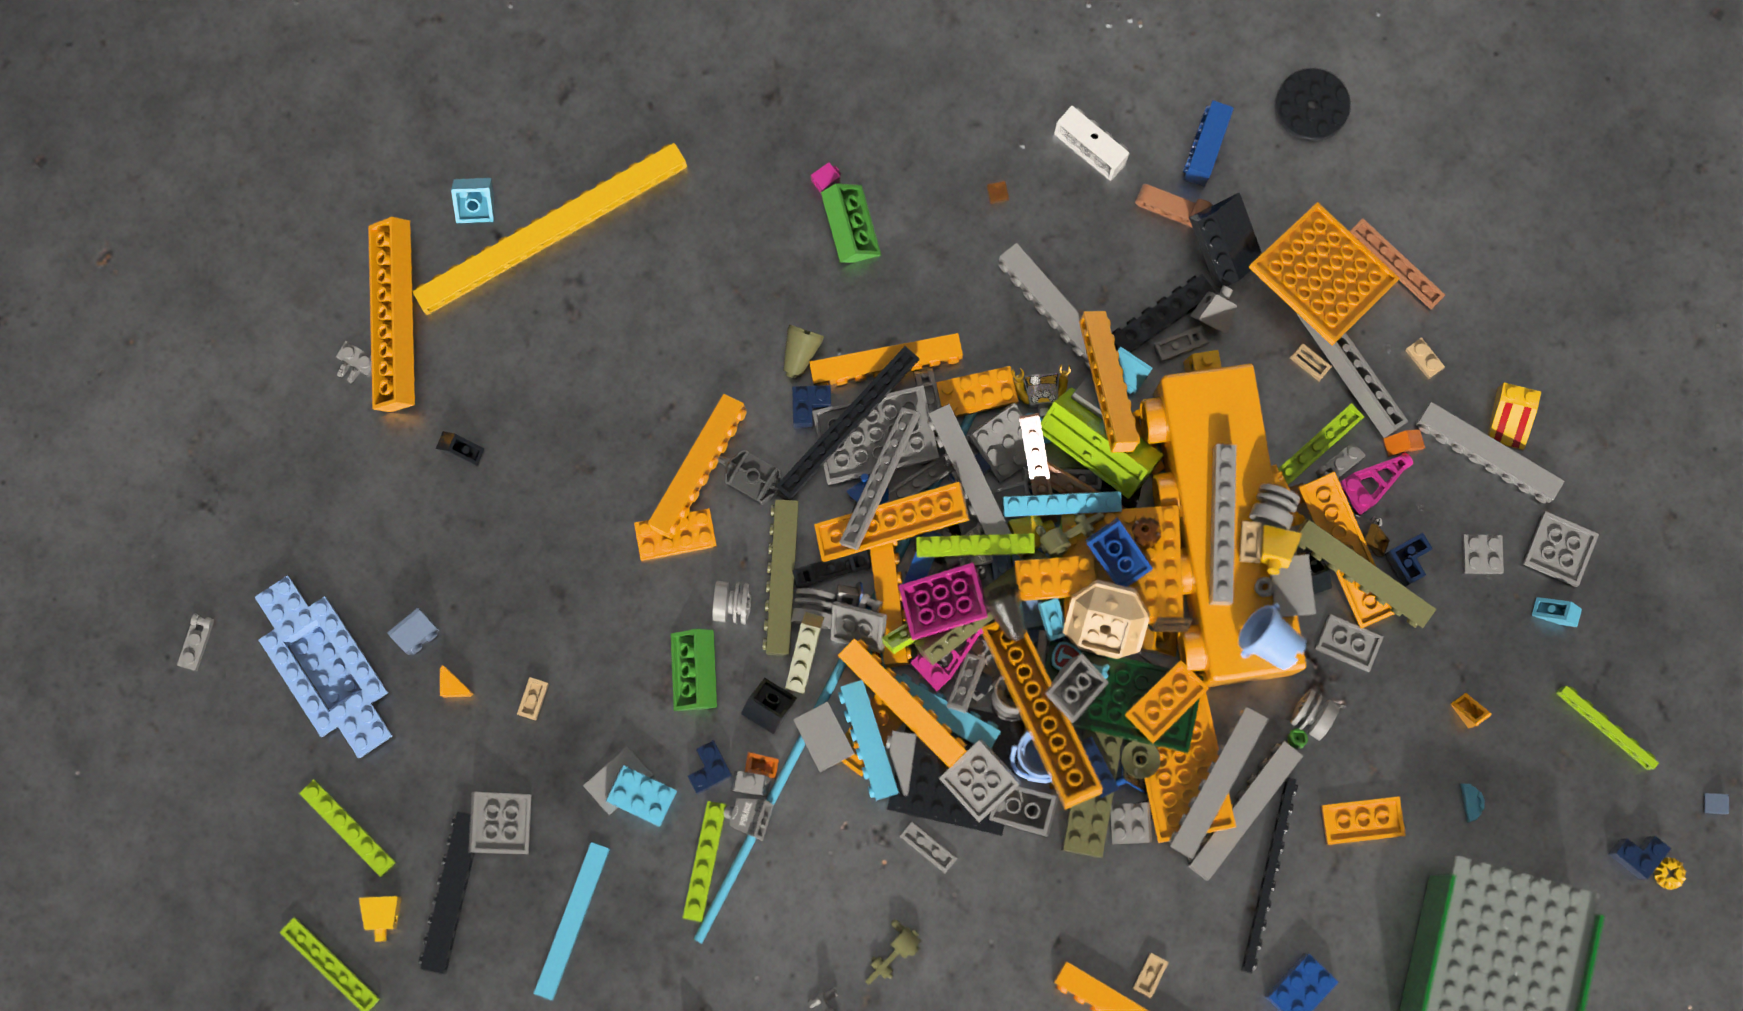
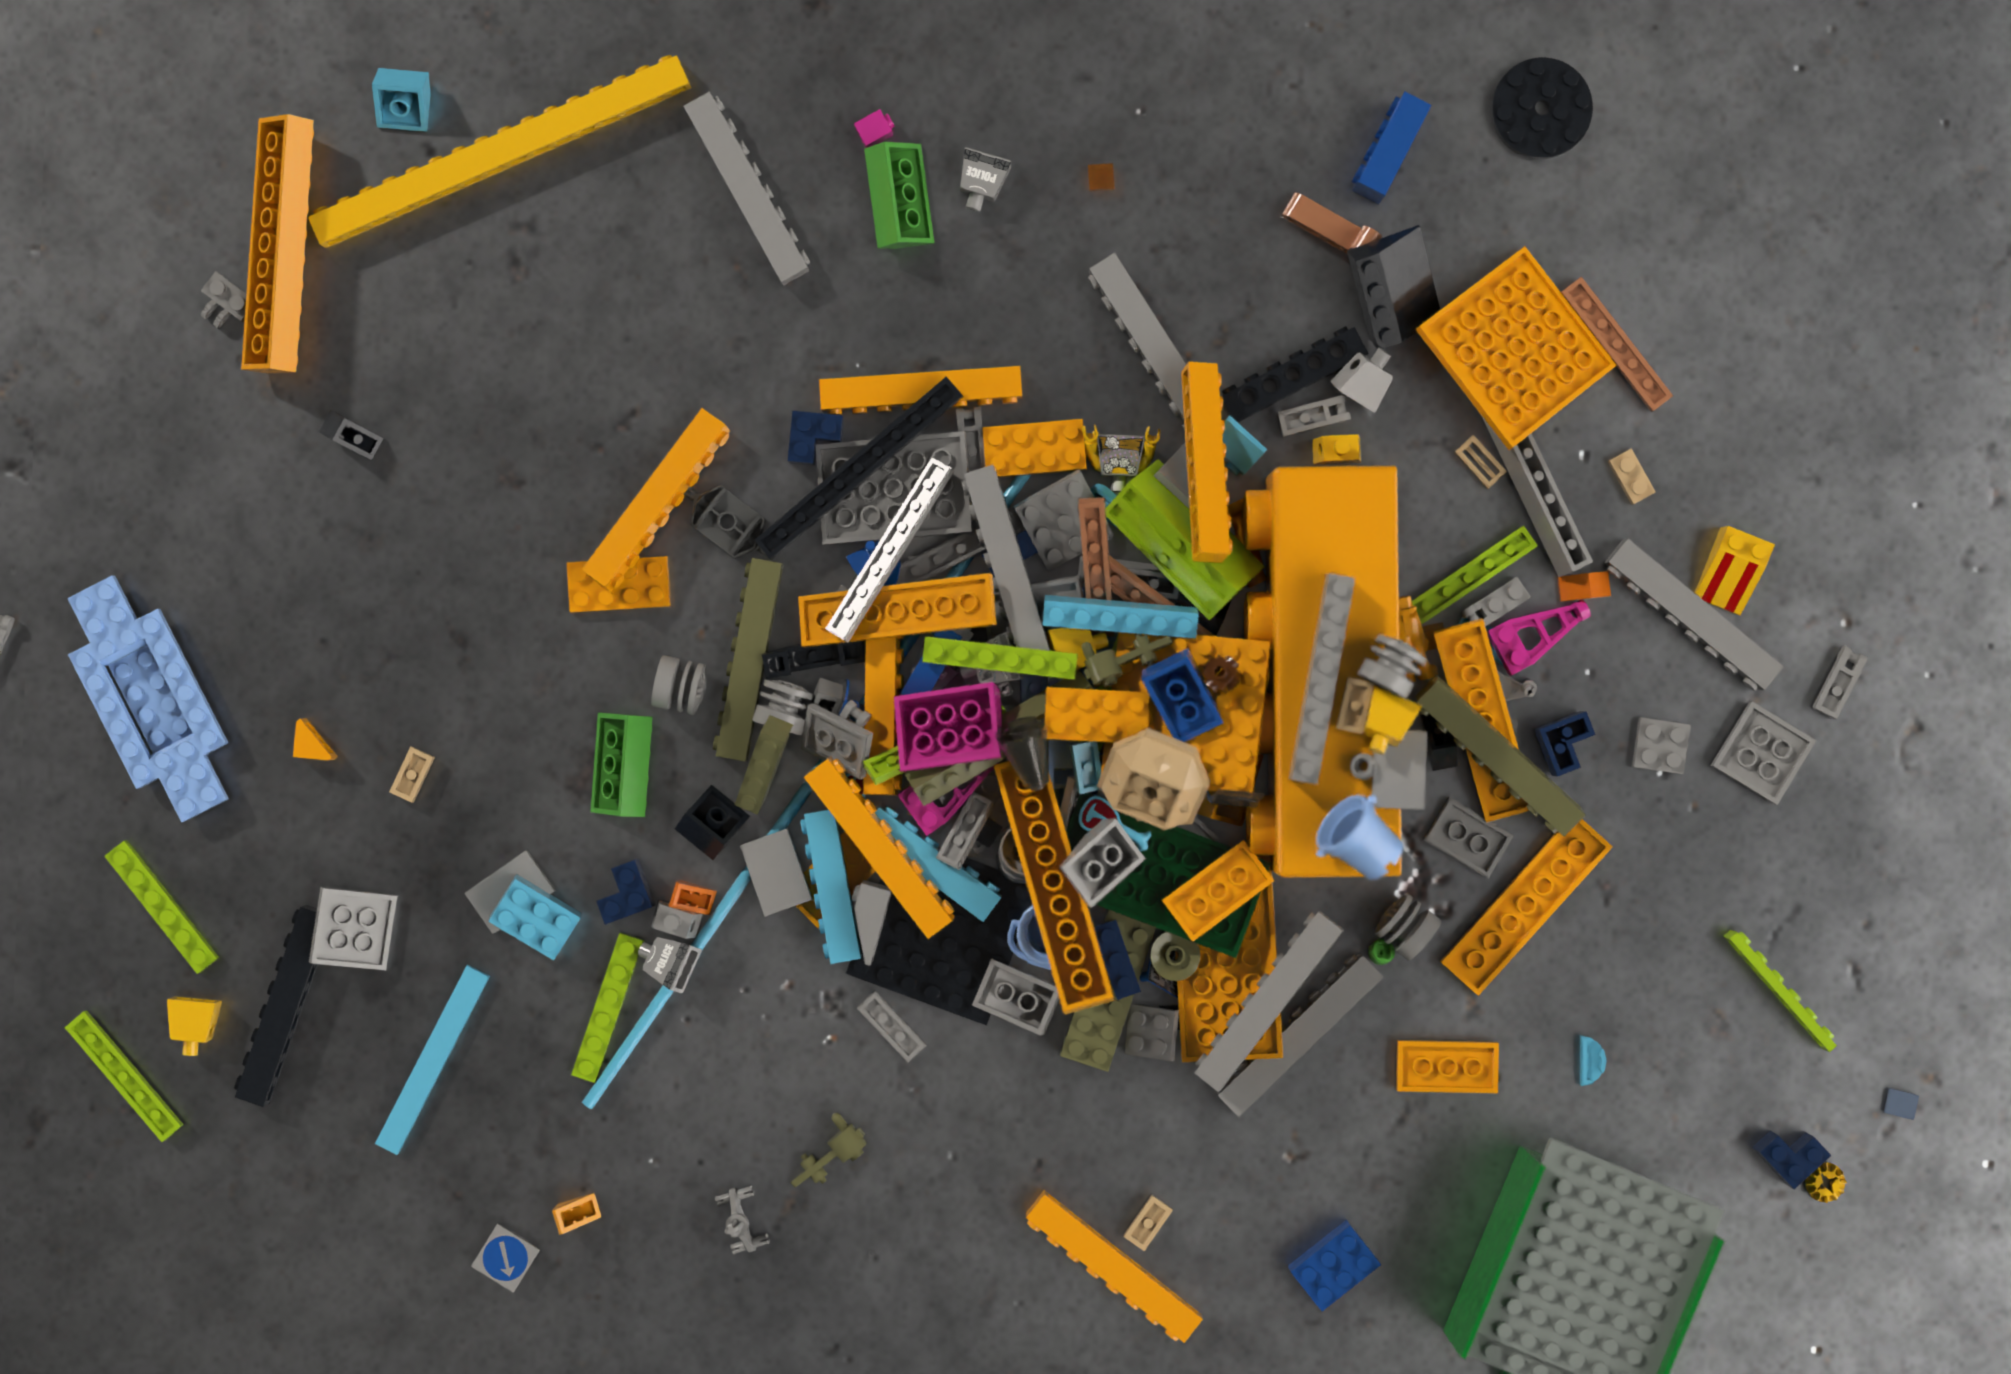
camera: 10 degrees right, 10 degrees up
sand blue slope [387,608,439,655] -> none
olive cone [783,324,824,379] -> none
light grey plate [939,739,1021,822] -> none
white brick [1054,106,1129,181] -> none
black plate [1241,777,1298,973] -> none
pearl gold tile [1365,524,1390,557] -> none
light orange slope [1451,693,1491,729] -> none
medium azure slope [1532,597,1582,627] -> none
none -> light grey brick [683,91,811,286]
none -> light grey torso [960,147,1012,212]
none -> light orange plate [1440,819,1613,996]
none -> light grey plate [1812,645,1867,719]

